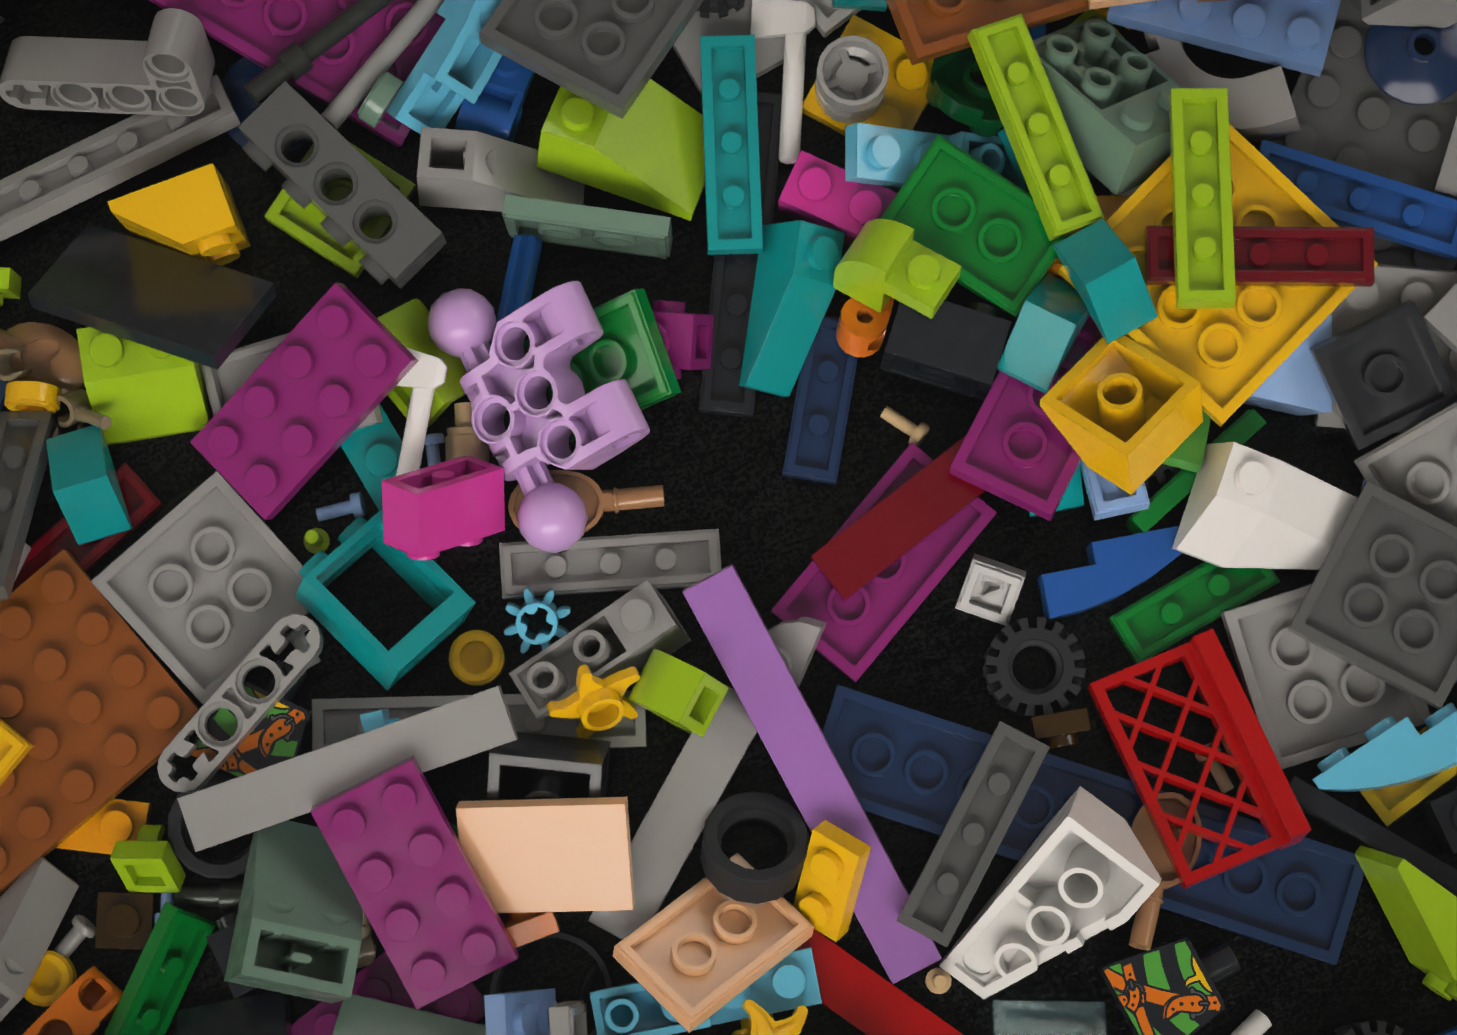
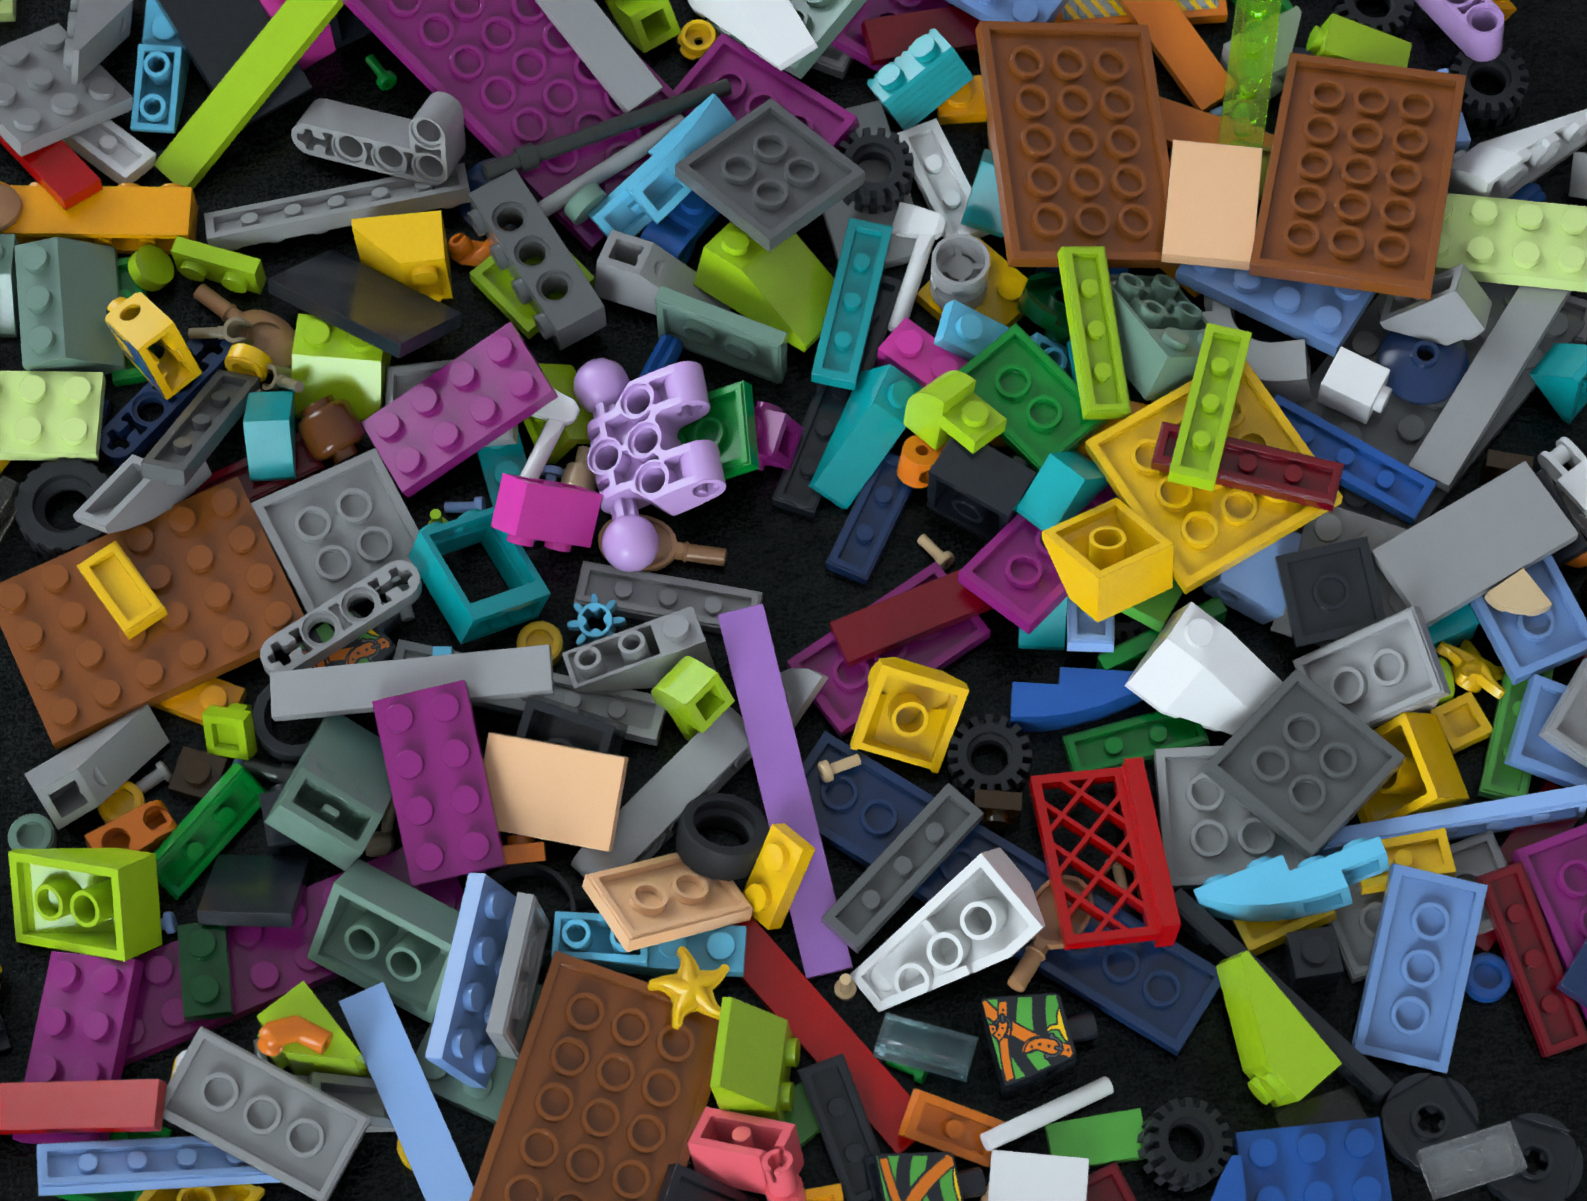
camera: 15 degrees right, 15 degrees down
yellow animal [546,664,640,739] -> none
light grey tile [955,553,1026,626] -> none
teal slope [1053,219,1158,345] -> none
none -> reddish brown head [297,395,365,465]
none -> orange arm [448,227,509,266]
none -> tan piece [817,754,861,783]
none -> yellow slope [849,657,969,774]
none -> white brick [1317,347,1393,424]

